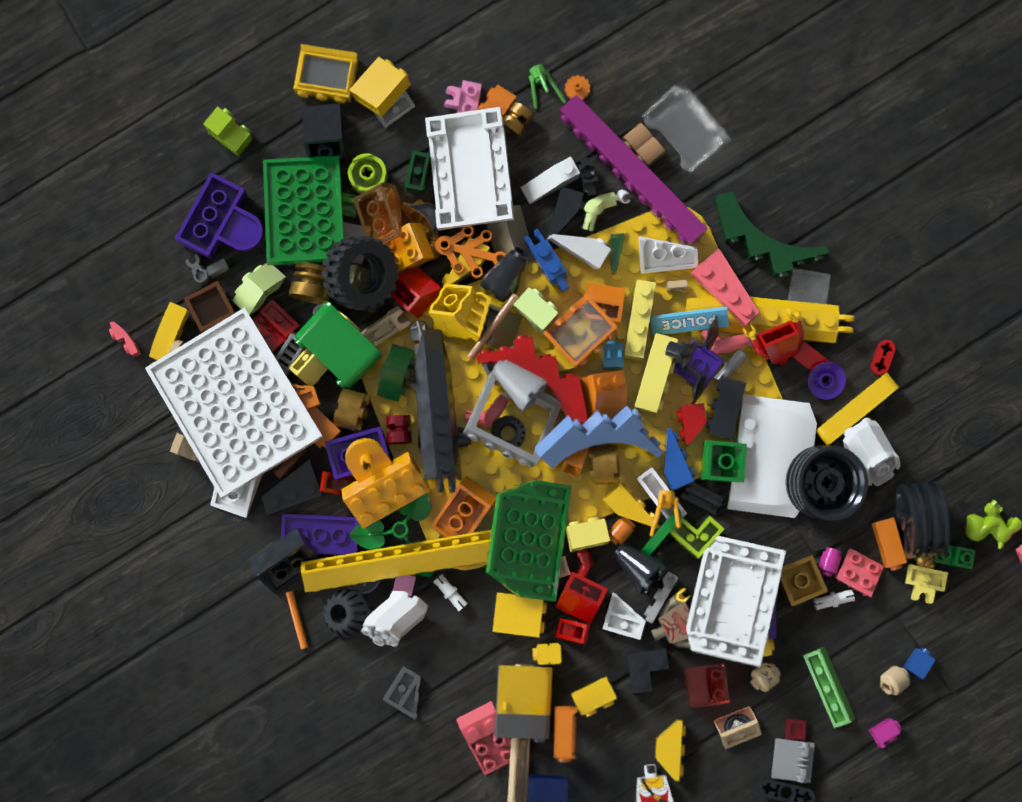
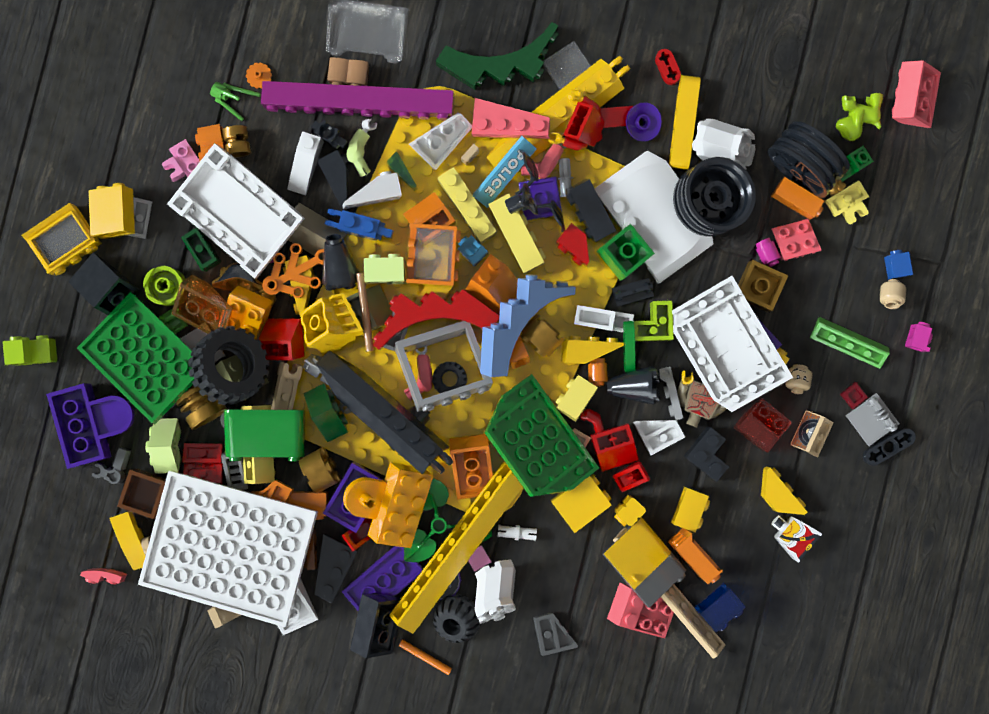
camera: 40 degrees left, 5 degrees up
dark red wheel [386,415,412,444] -> none
light grey cone [493,360,548,412] -> none
light orange plant [650,490,681,537] -> none
blue slope [663,428,695,491] -> none
white pin [813,589,855,610] -> none

